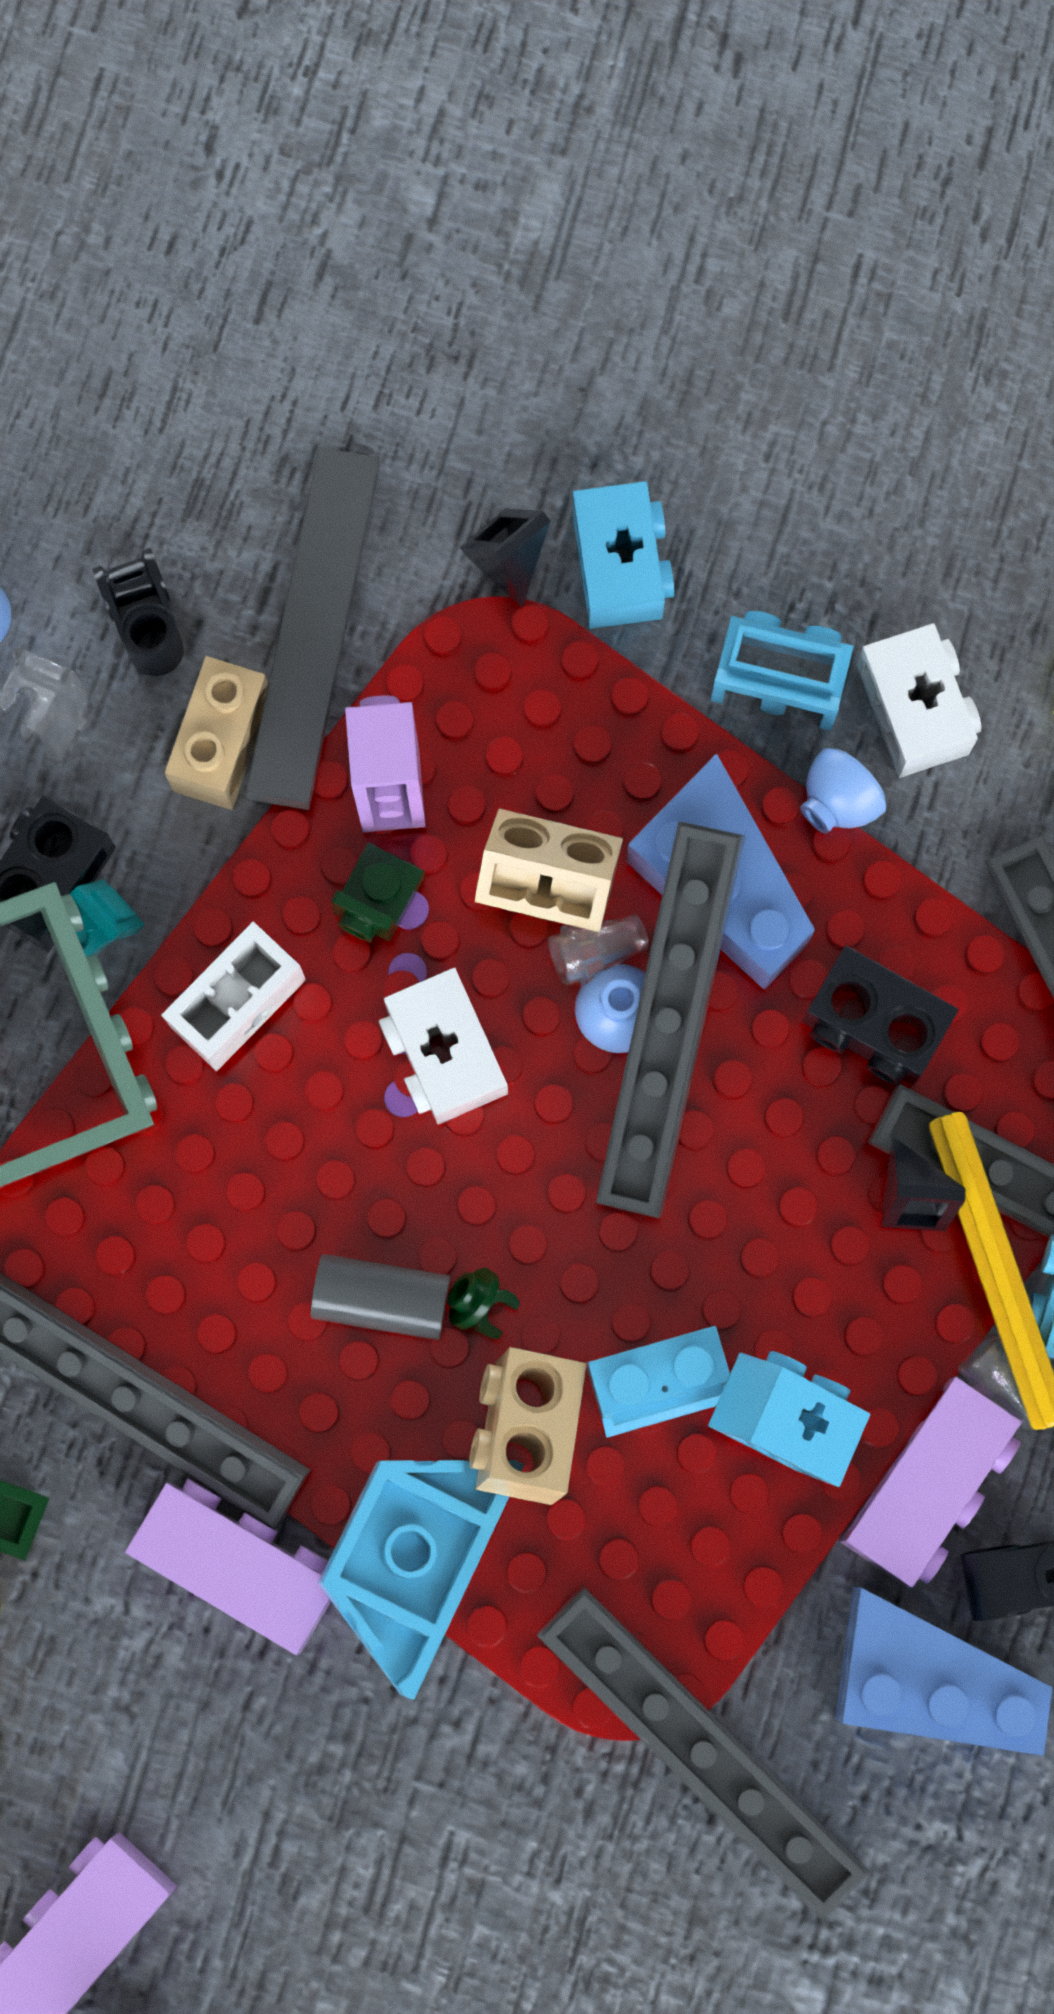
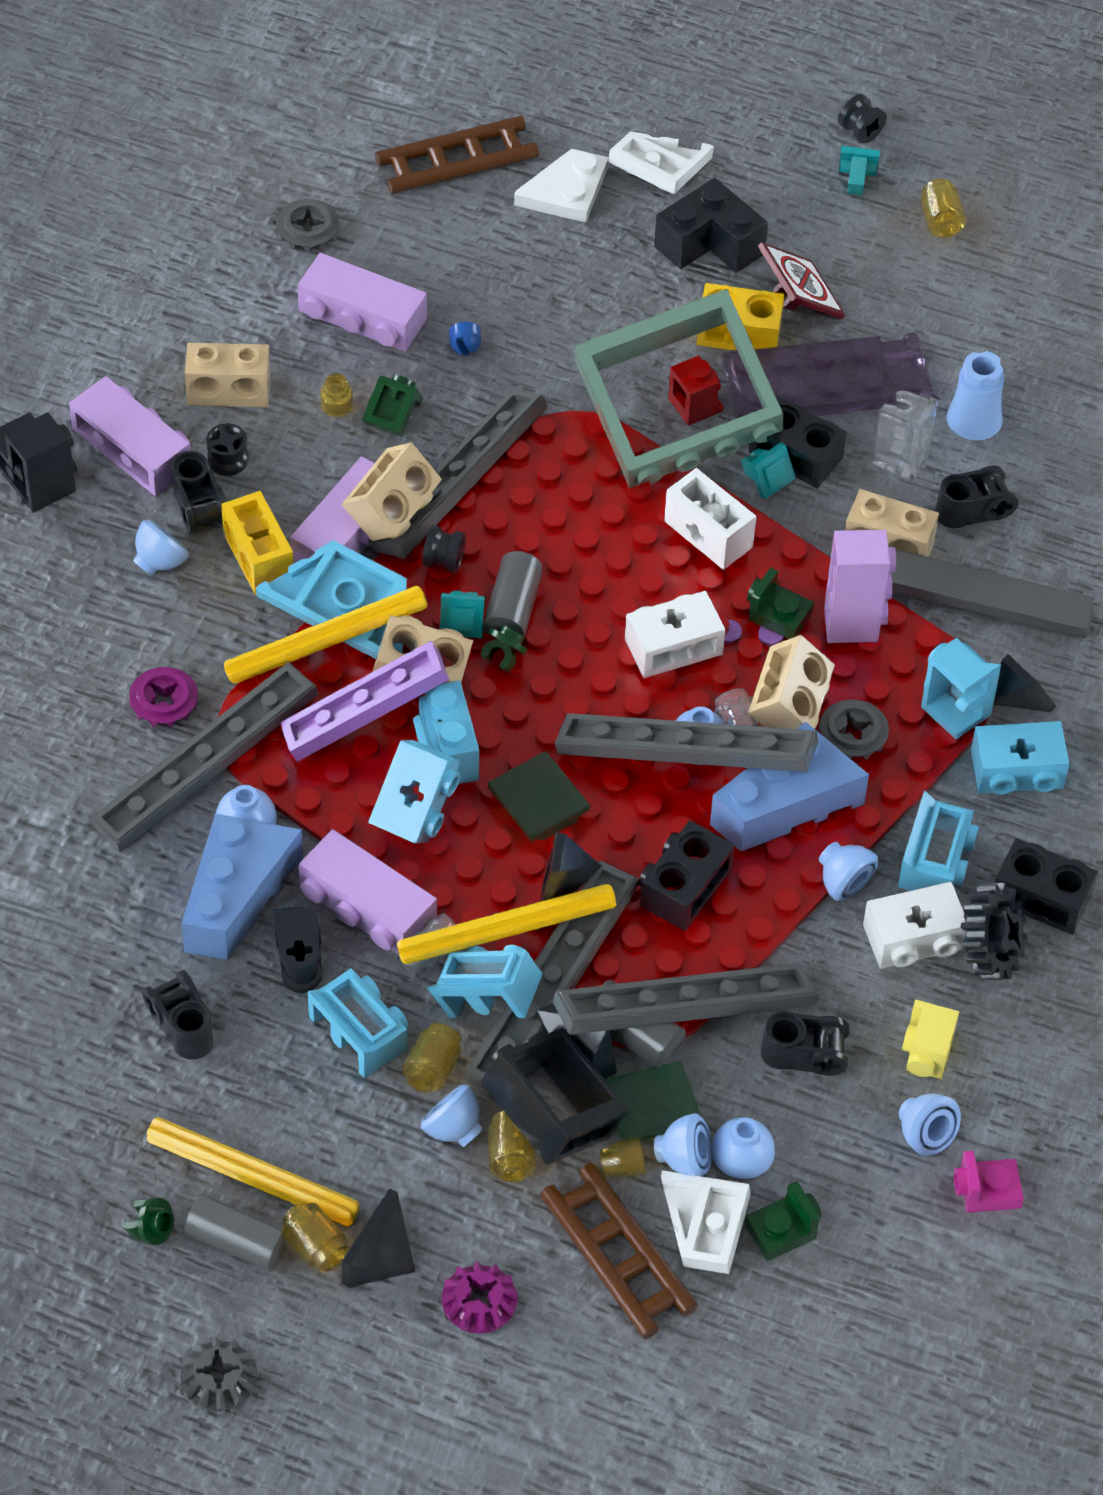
camera: 90 degrees right, 25 degrees down
none -> magenta gear [129,667,198,728]
none -> light blue brick [133,519,189,576]
none -> black piece [172,451,226,533]
none -> black wheel [206,423,249,476]
none -> light blue brick [216,785,277,825]
none -> yellow brick [222,491,293,596]
none -> yellow axle [224,586,427,684]
none -> medium lavender plate [280,640,450,762]
none -> tan brick [342,443,442,541]
none -> black wheel [422,525,466,573]
none -> teal brick [440,591,485,638]
none -> clear green piece [488,751,590,842]
none -> dark grey gear [819,700,889,761]
none -> medium azure window [921,638,1001,739]
none -> black gear [961,883,1027,980]
none -> black brick [995,838,1098,935]

